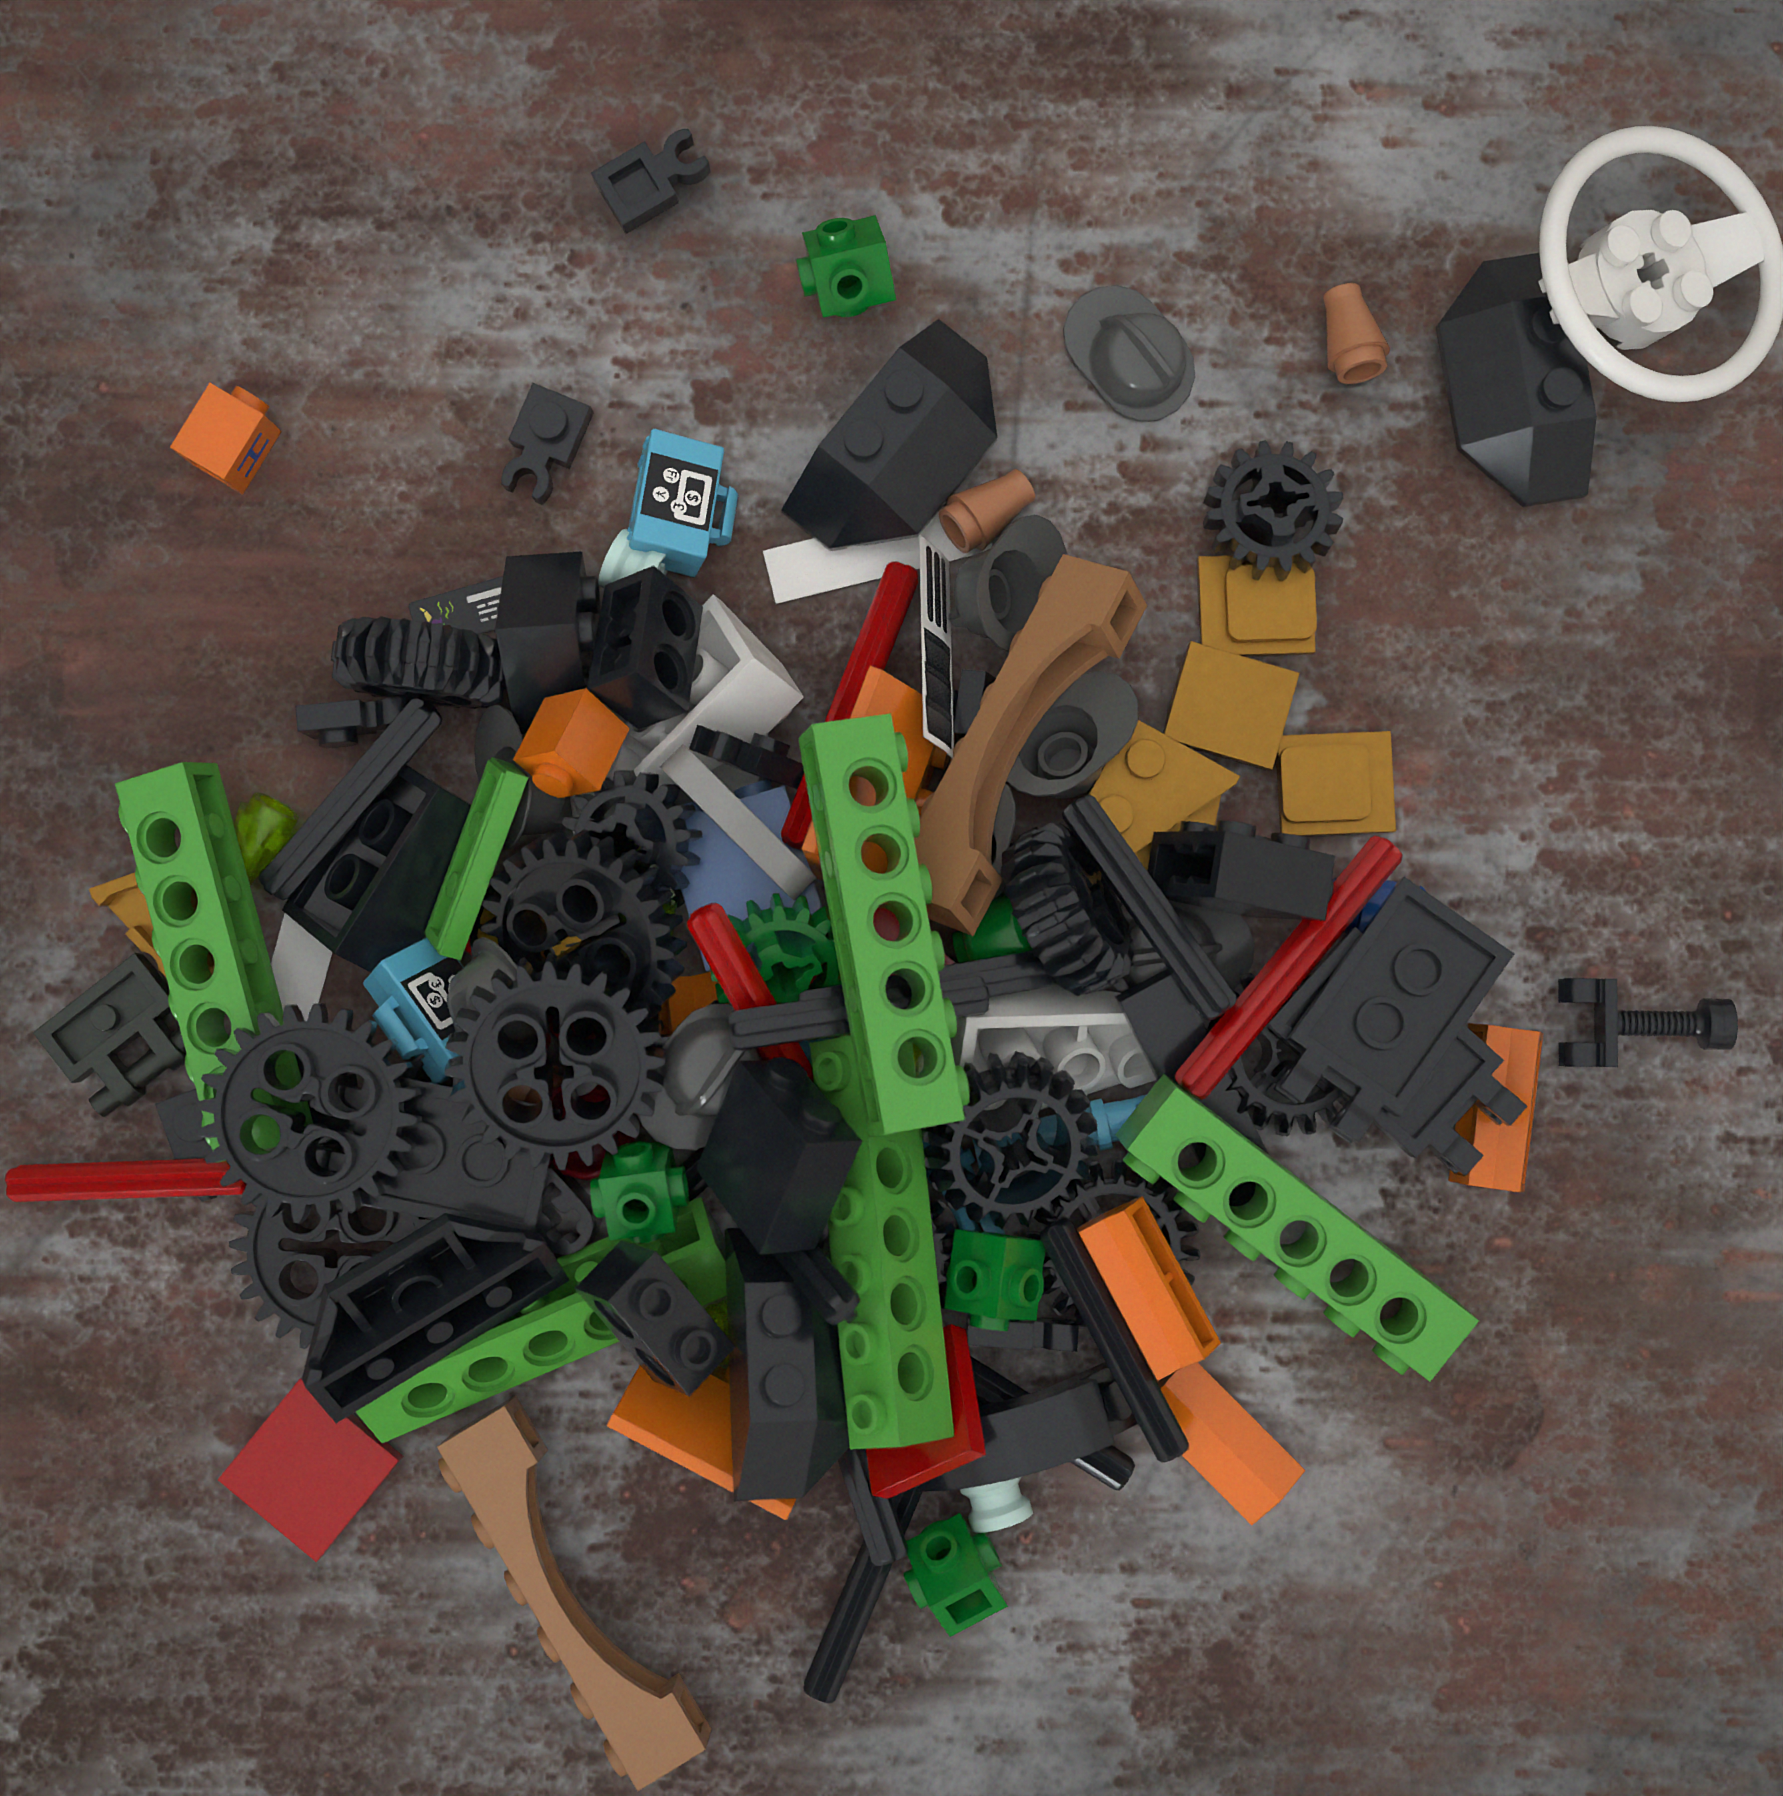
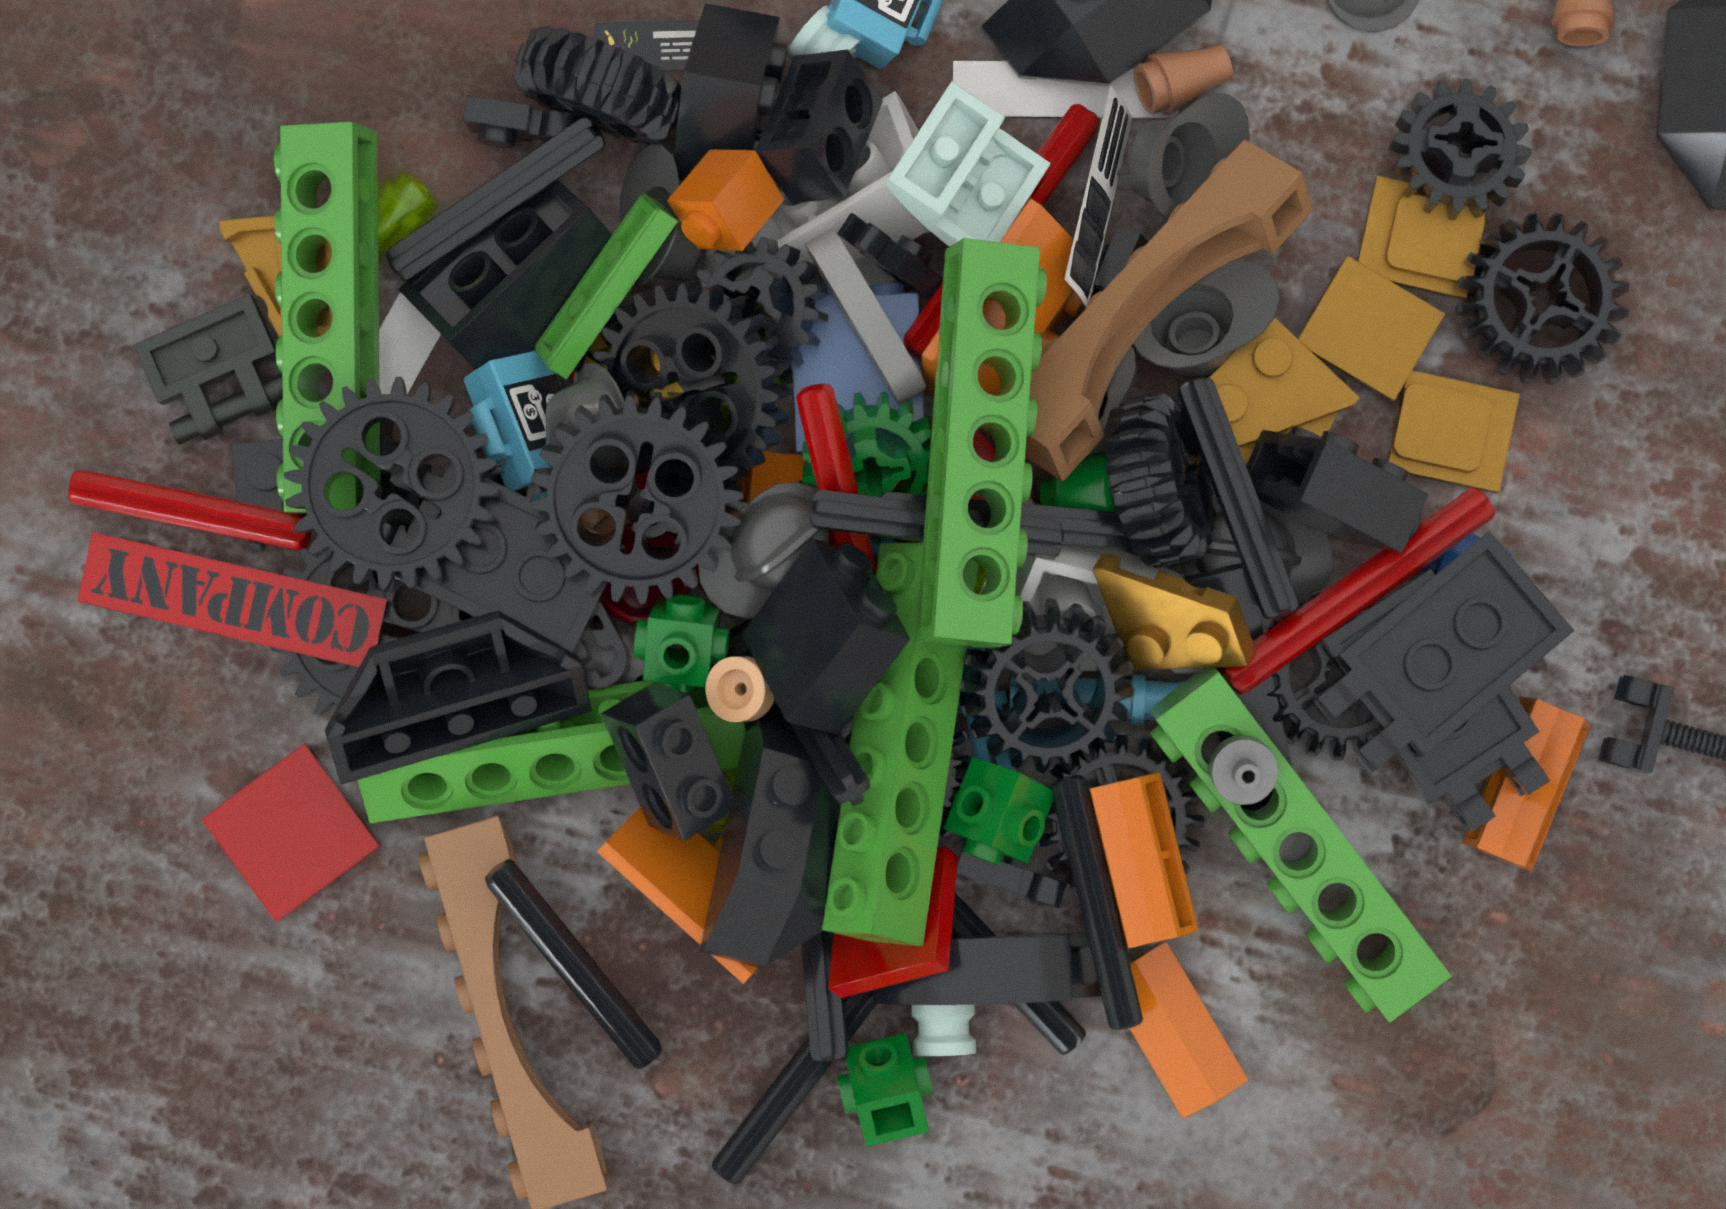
camera: 15 degrees right, 0 degrees up
none -> red sticker [77,532,387,667]
none -> black axle [485,859,662,1069]
none -> light nougat tile [705,656,775,722]
none -> light aqua slope [884,81,1051,247]
none -> pearl gold wing [1092,554,1256,670]
none -> flat silver tile [1209,735,1278,805]
none -> black gear [1455,212,1630,385]

